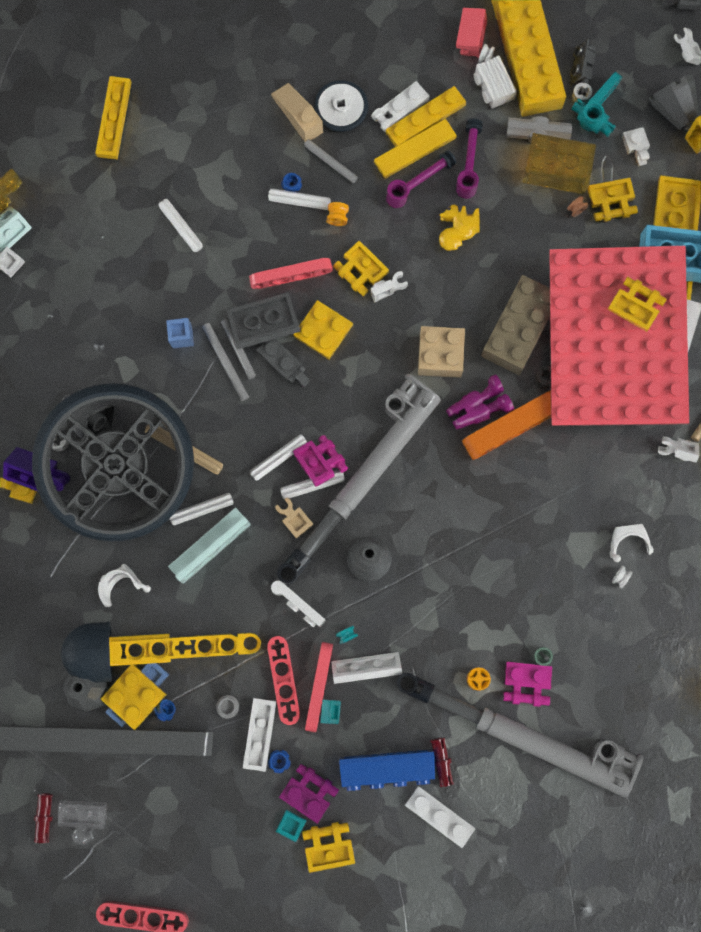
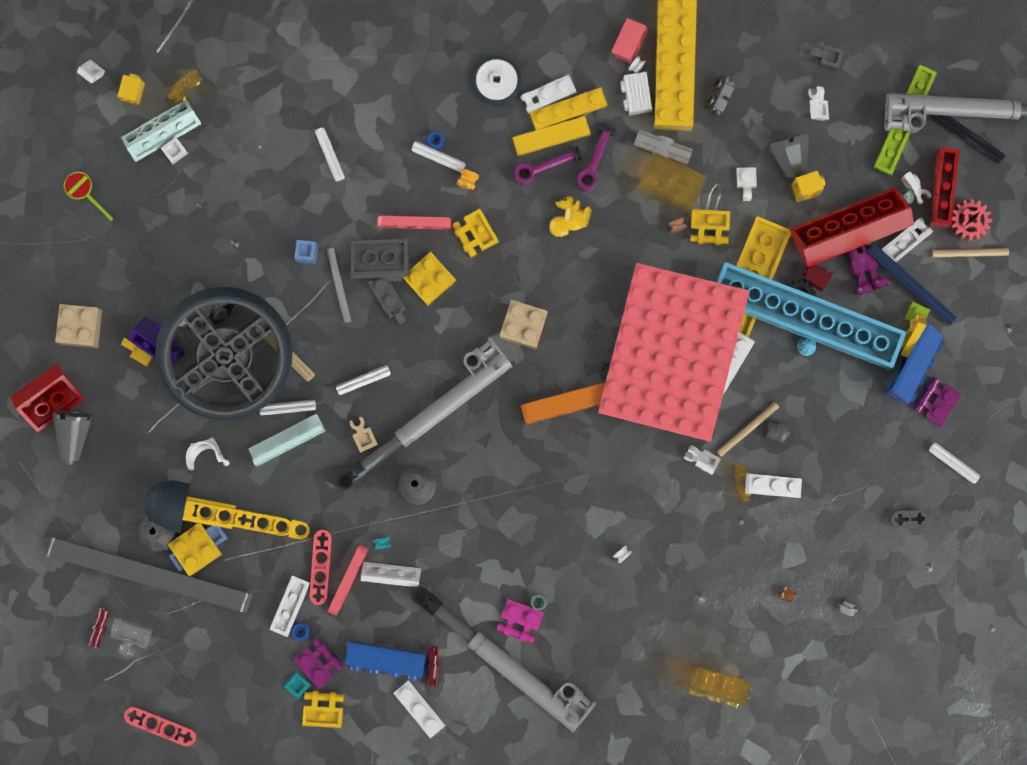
camera: 15 degrees right, 5 degrees up
yellow plate [95,76,132,160] -> none
blue plate [153,699,176,721] -> none
light grey plate [216,695,239,719] -> none
light grey bar [221,319,256,379] -> none
tan slope [271,83,323,142] -> none
white plate [271,581,326,627] -> none
white axle [280,470,345,499] -> none
dark pink plate [293,435,348,487] -> none
light grey bar [304,139,358,183] -> none
teal tile [321,700,341,724] -> none
white plate [371,271,408,303] -> none
magenta piece [446,374,514,430] -> none
light orange wheel [466,667,491,691] -> none
dark tan brick [481,275,550,376] -> none
teal piece [571,72,623,138] -> none
white bush [572,83,592,103] -> none
yellow plate [607,277,667,332] -> none
white helmet [610,524,653,562] -> none

